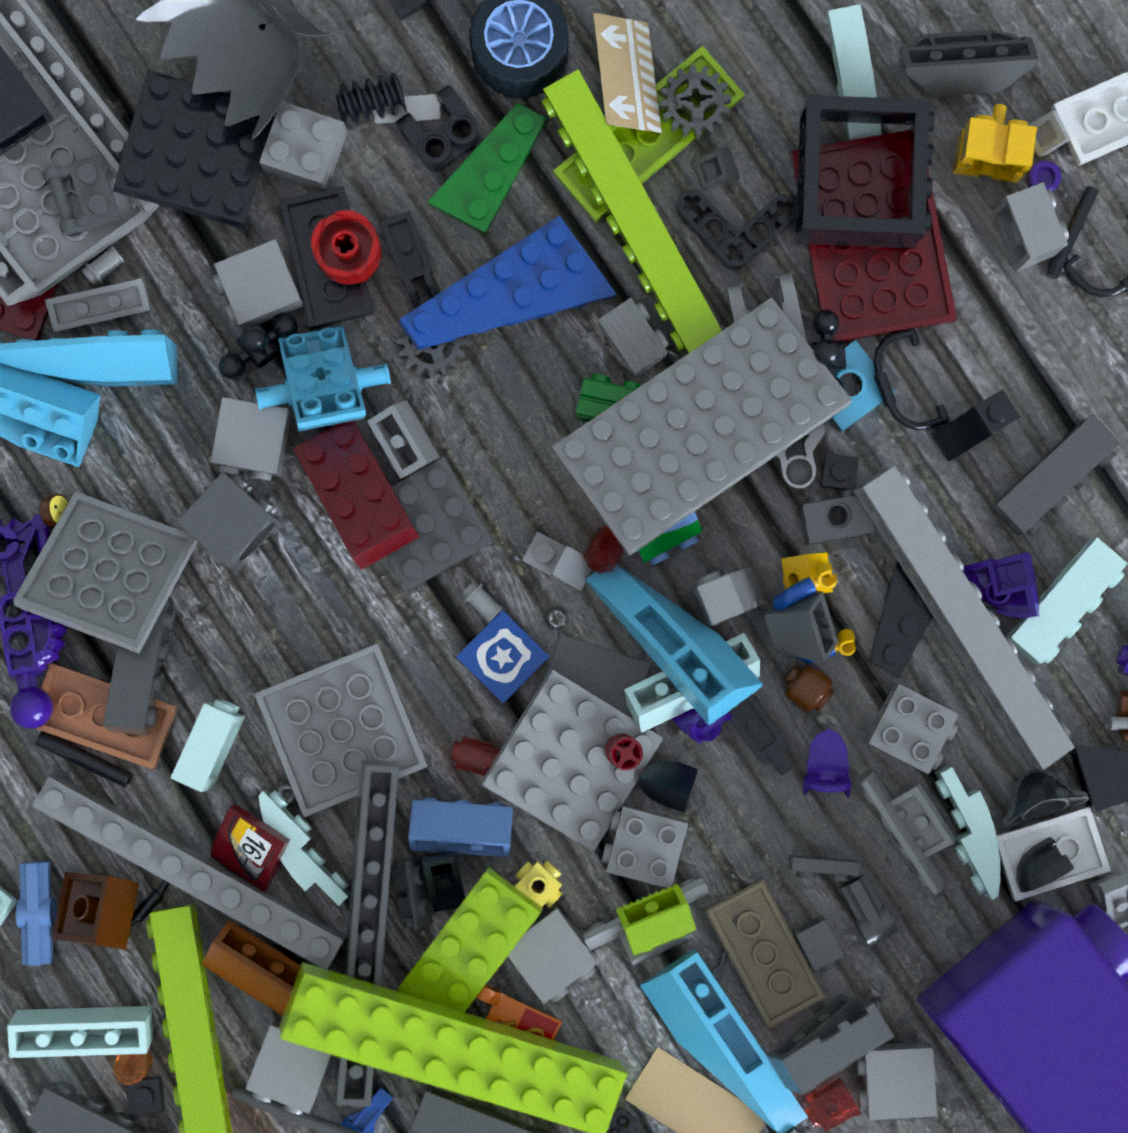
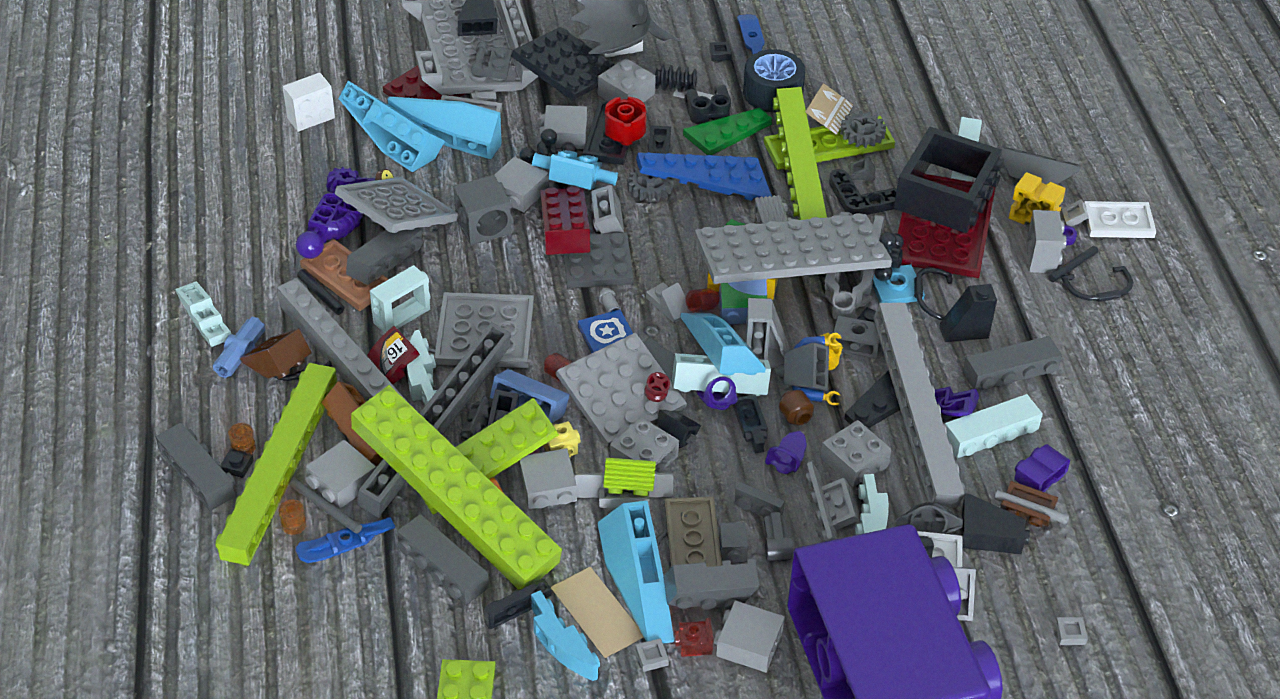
camera: 25 degrees right, 40 degrees down
light aqua brick [7,1006,154,1058] -> none

